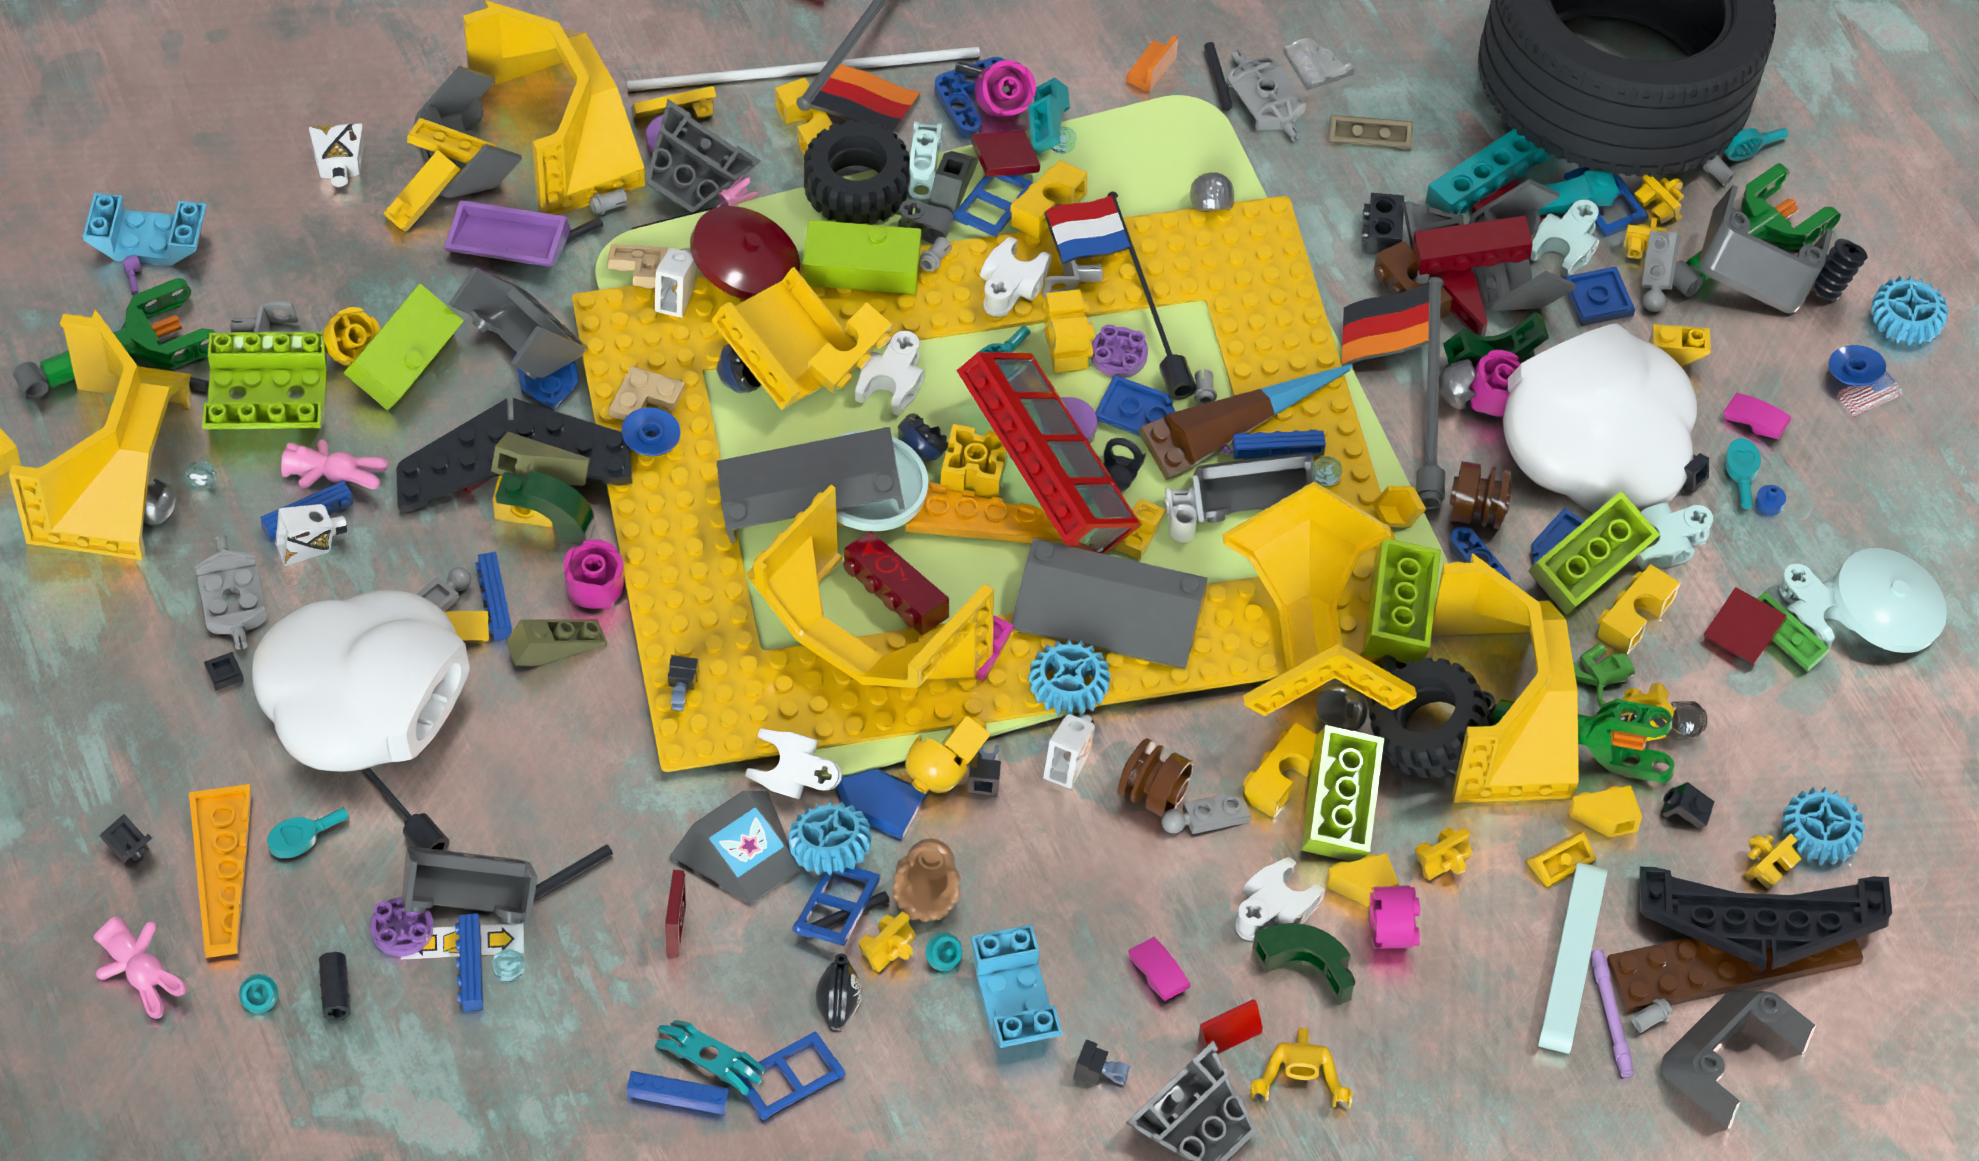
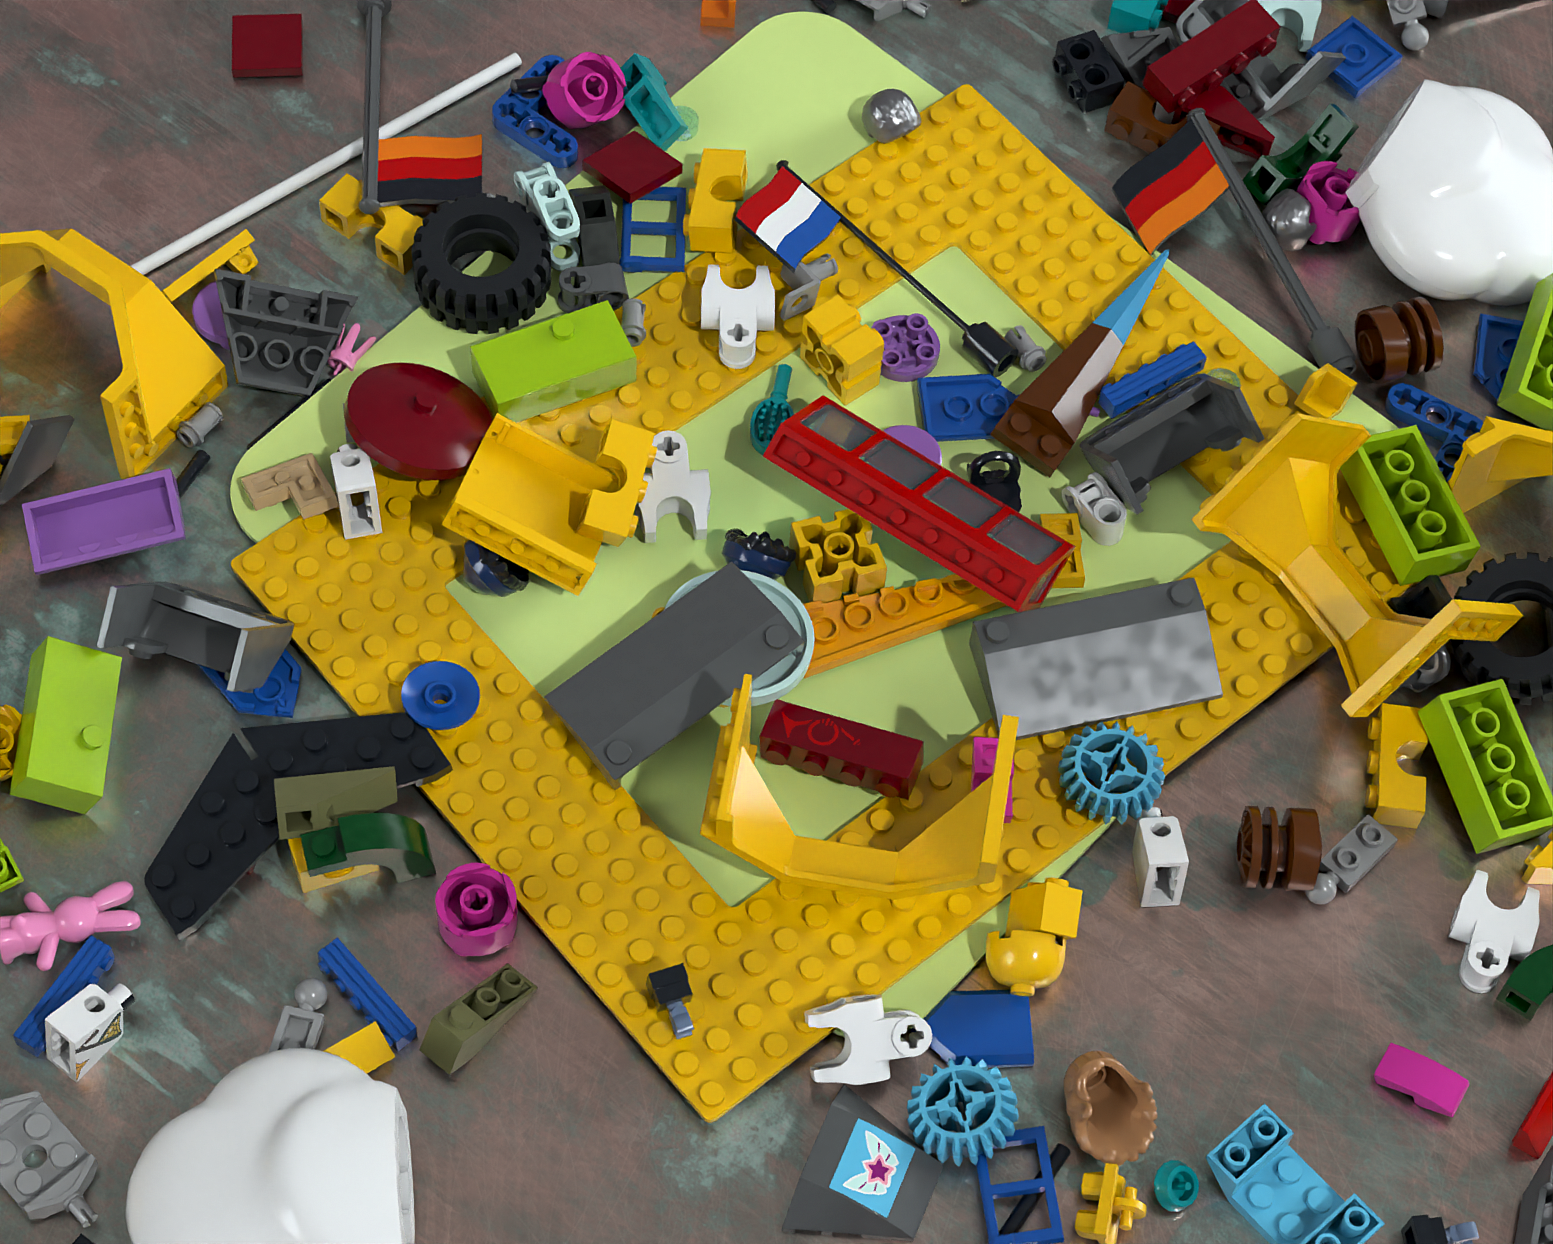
camera: 30 degrees left, 5 degrees up
tan plate [609,366,685,420] -> none
black piece [968,744,1001,796] -> none
yellow slope [1649,324,1711,367] -> none

